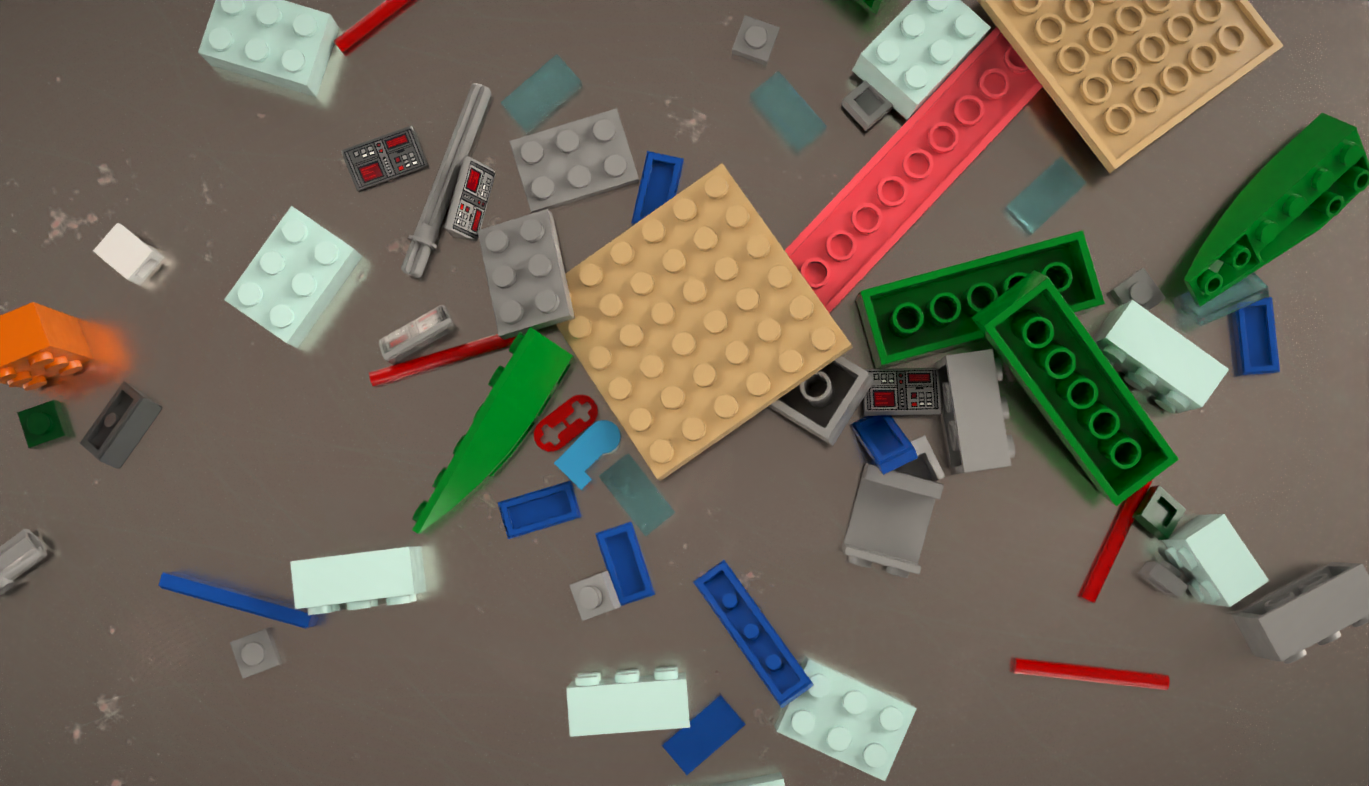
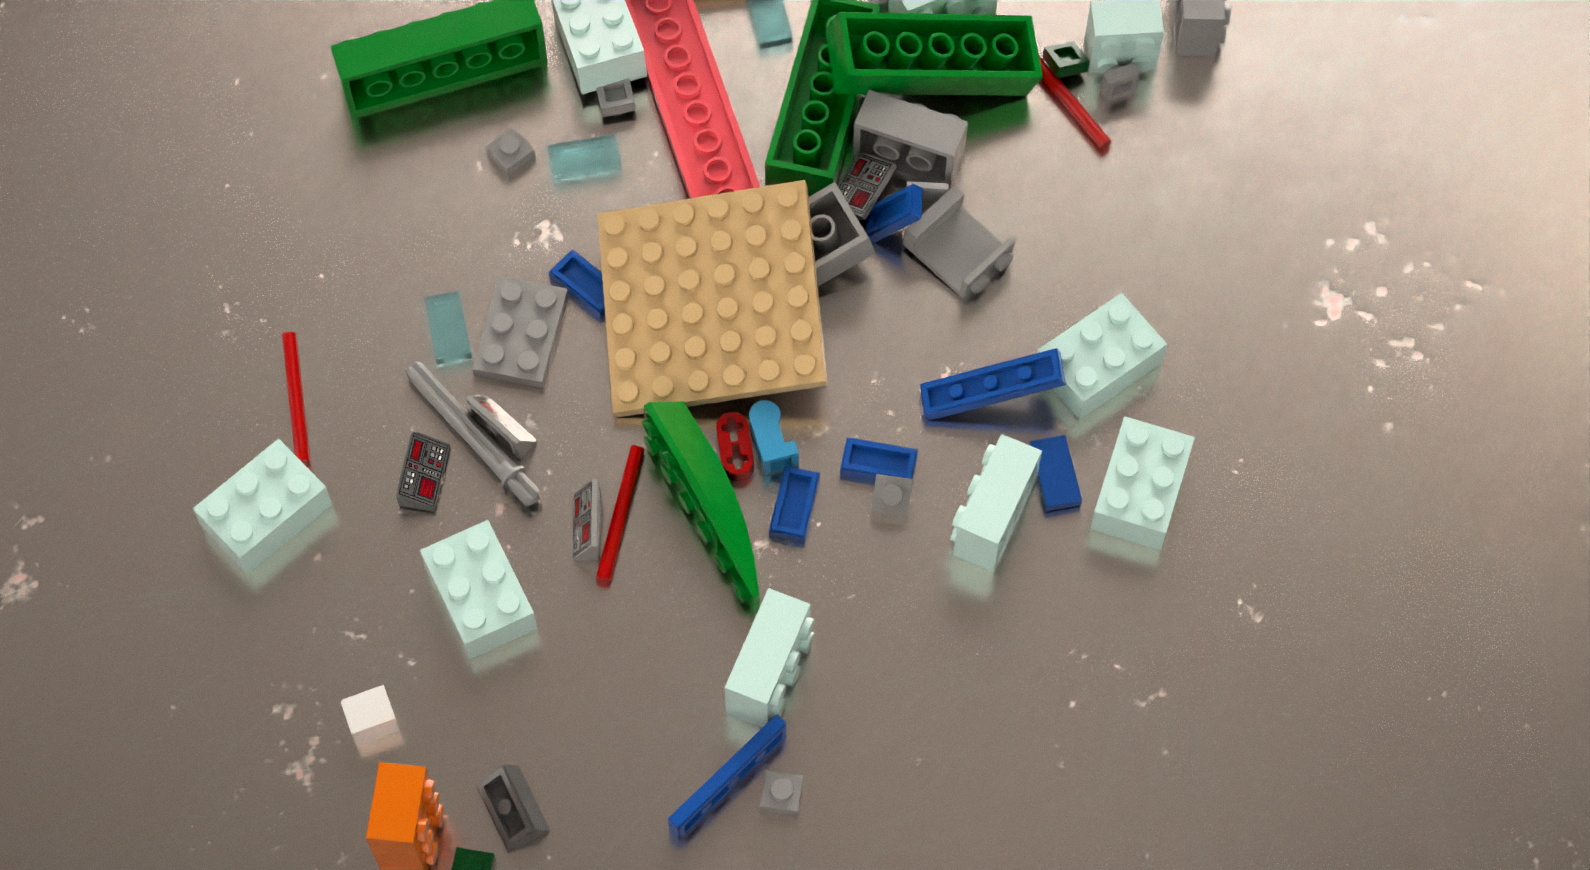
camera: 60 degrees left, 20 degrees down
light grey plate [478,209,575,340] -> none
clear light blue tile [598,453,676,536] -> none
red bar [1013,658,1170,690] -> none

